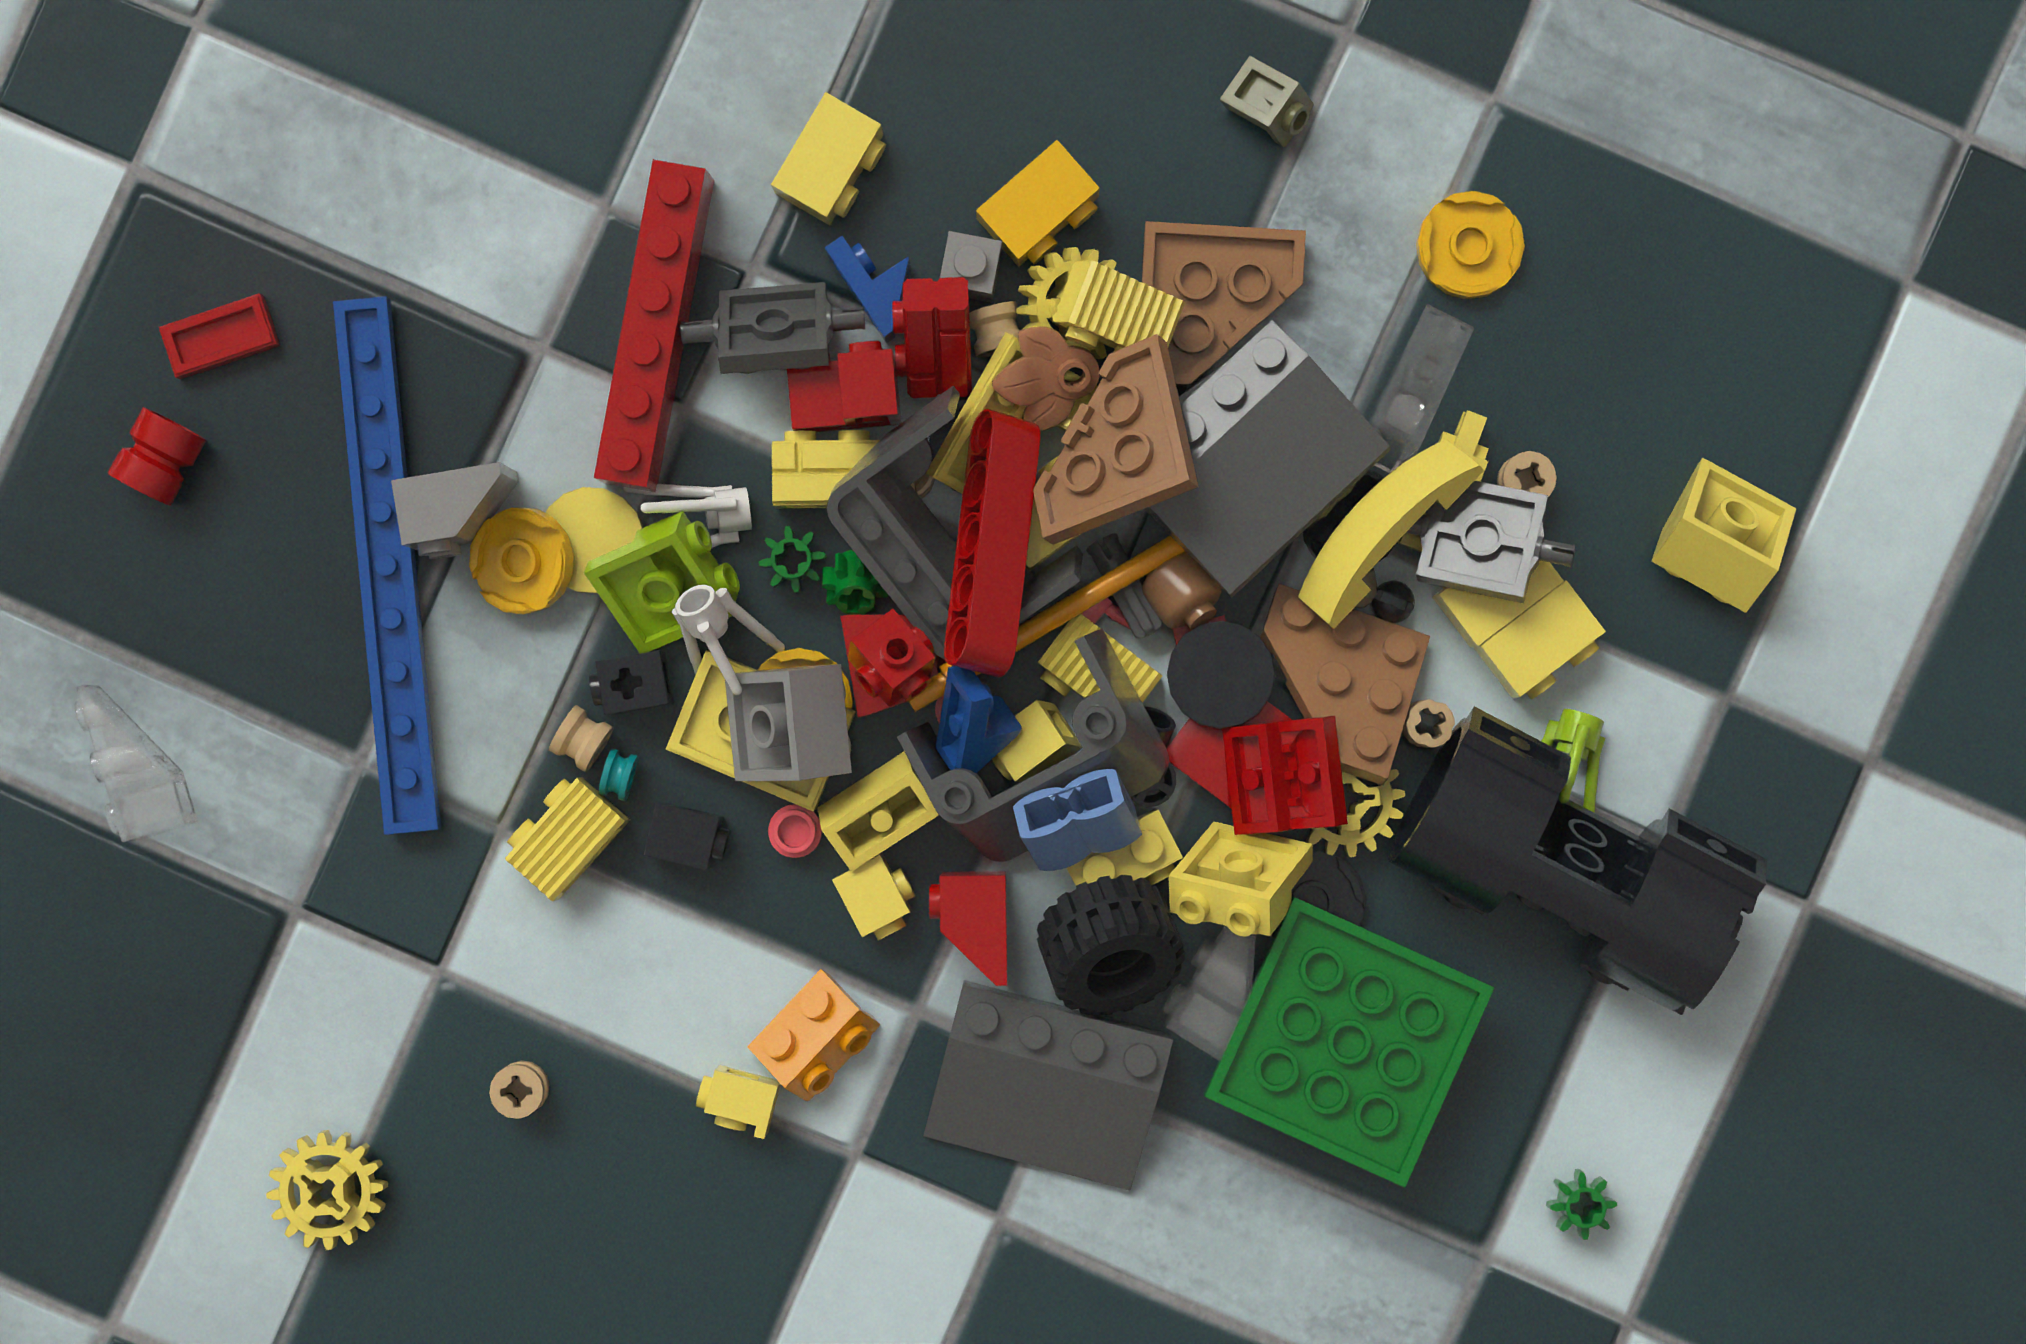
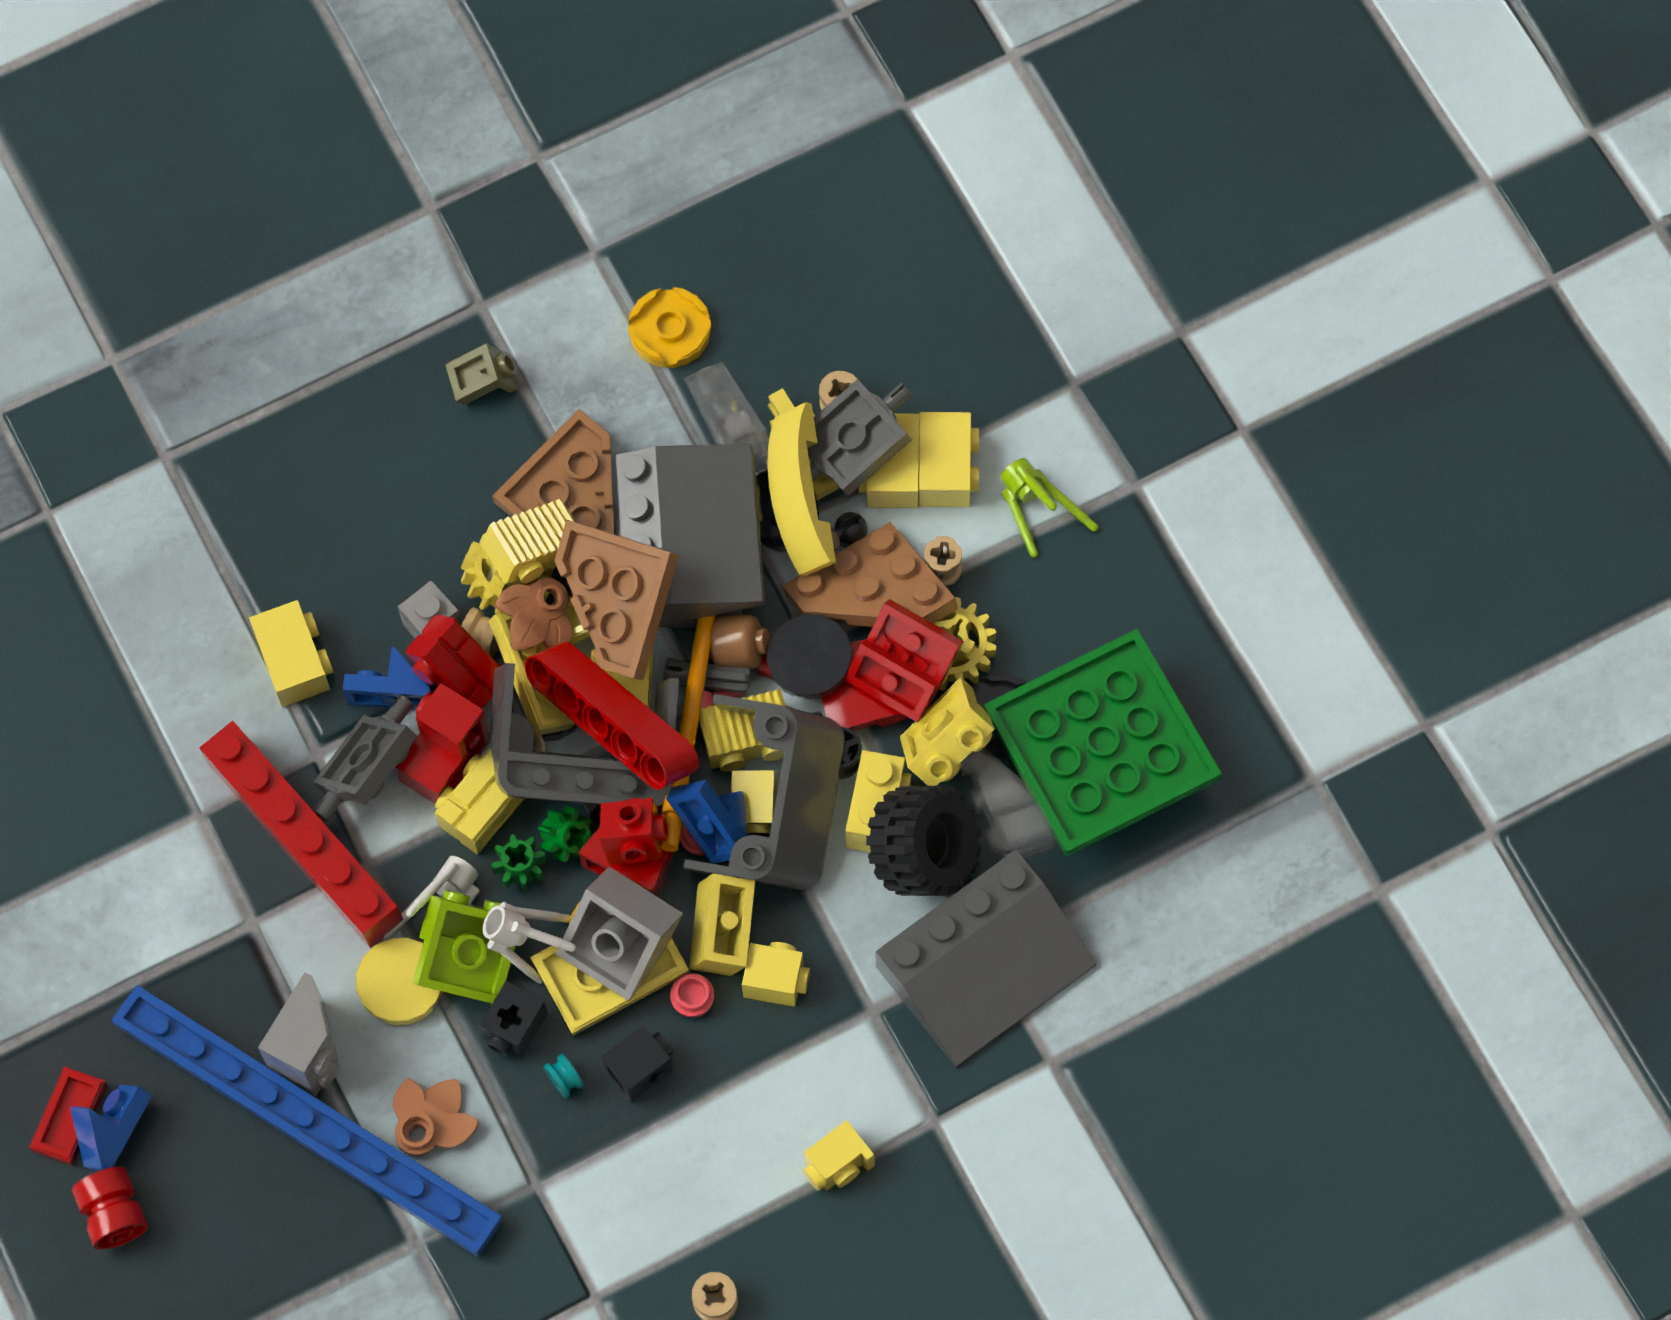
camera: 55 degrees left, 20 degrees down
yellow tile [469,507,574,614] -> none
light yellow brick [505,777,630,901] -> none
tan wheel [549,705,614,772] -> none
light orange bracket [747,969,880,1101] -> none
red slope [929,871,1008,986] -> none
yellow brick [976,140,1100,267] -> none
medium blue brick [1013,769,1142,871] -> none
black cylinder [1388,706,1767,1015] -> none
green gear [1546,1169,1617,1240] -> none
light yellow slope [1651,458,1796,613] -> none
none -> blue slope [71,1084,152,1172]
none -> nougat plate [393,1078,478,1156]

